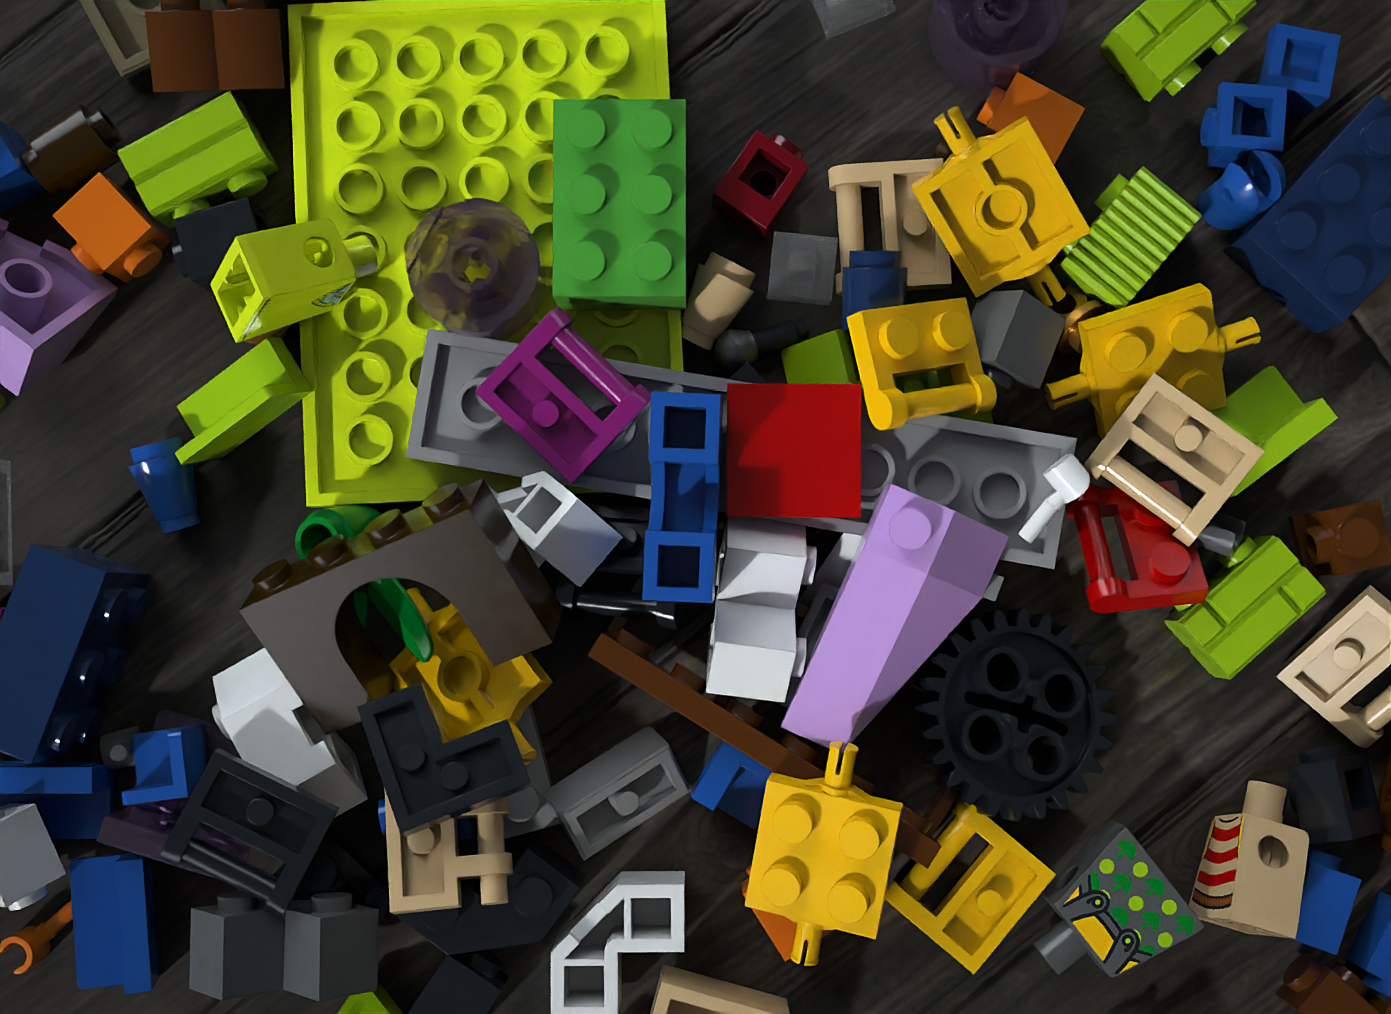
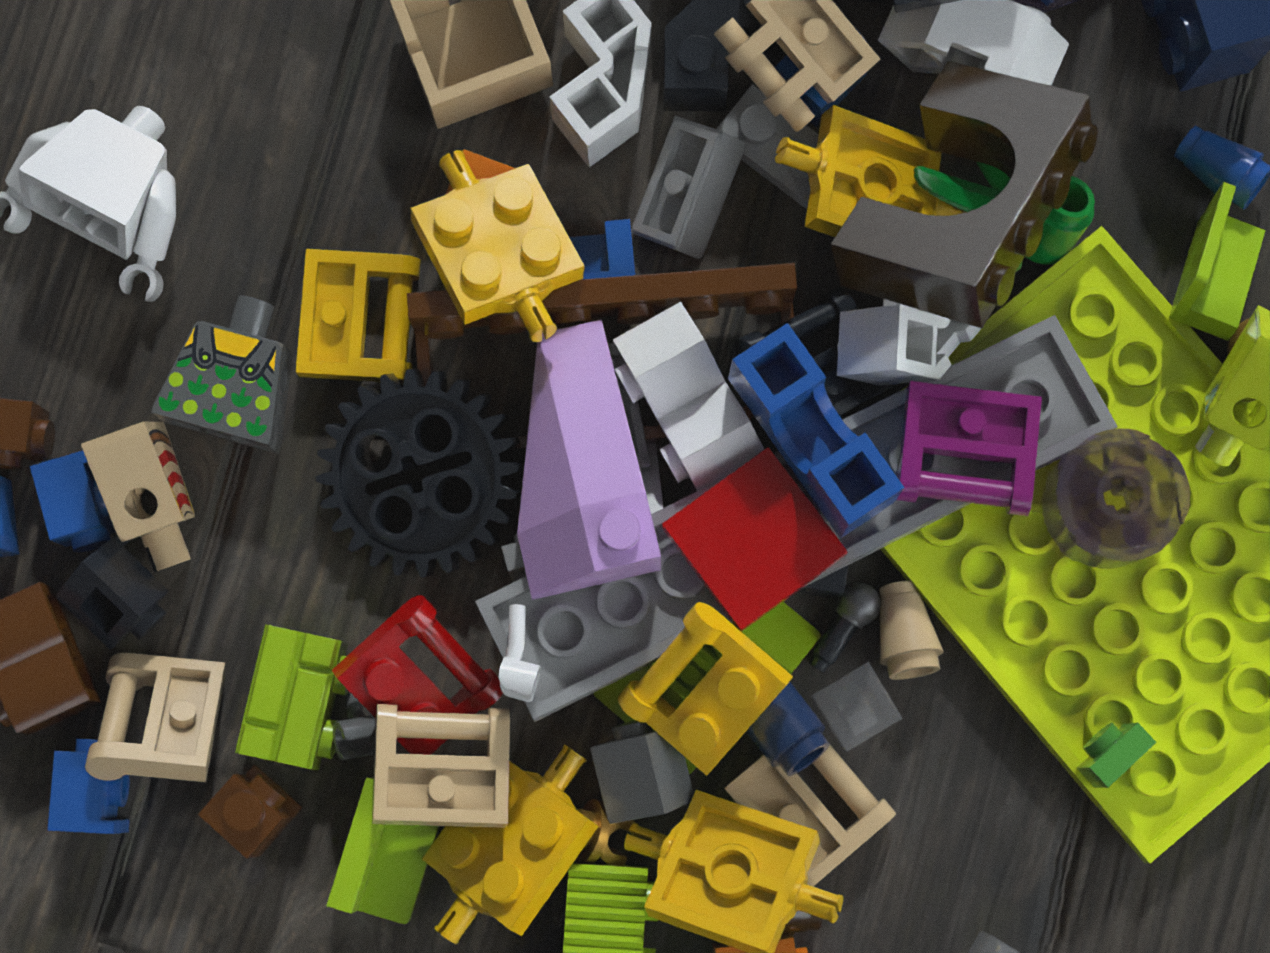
camera: 140 degrees right, 5 degrees down
black plate [357,682,533,837] -> none
bright green brick [552,99,686,310] -> none
dark red brick [712,130,809,242] -> none
none -> bright green plate [1077,722,1157,788]

